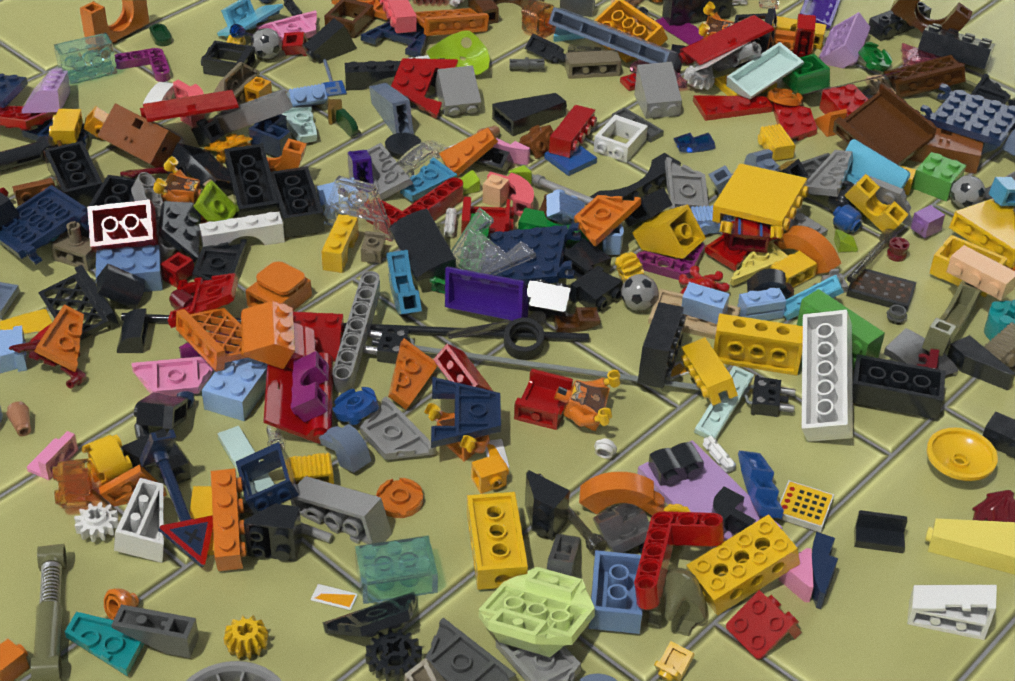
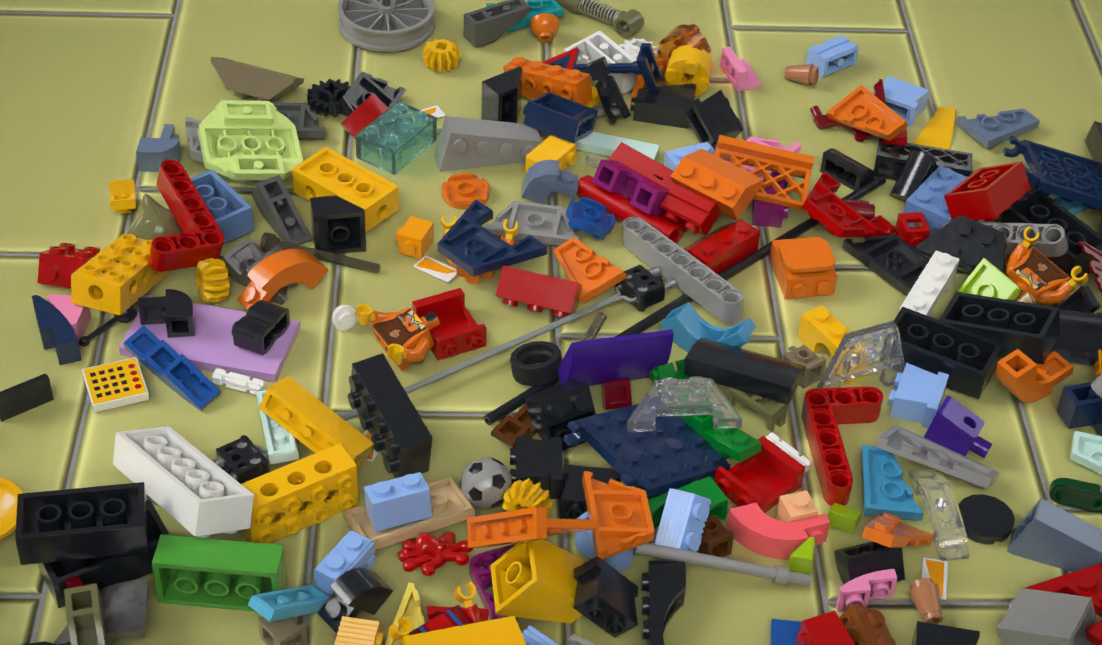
camera: 135 degrees right, 0 degrees up
none -> black brick [15,482,149,565]
none -> red slope [341,93,390,141]
none -> orange fence [467,507,598,548]
none -> black piece [587,56,631,124]

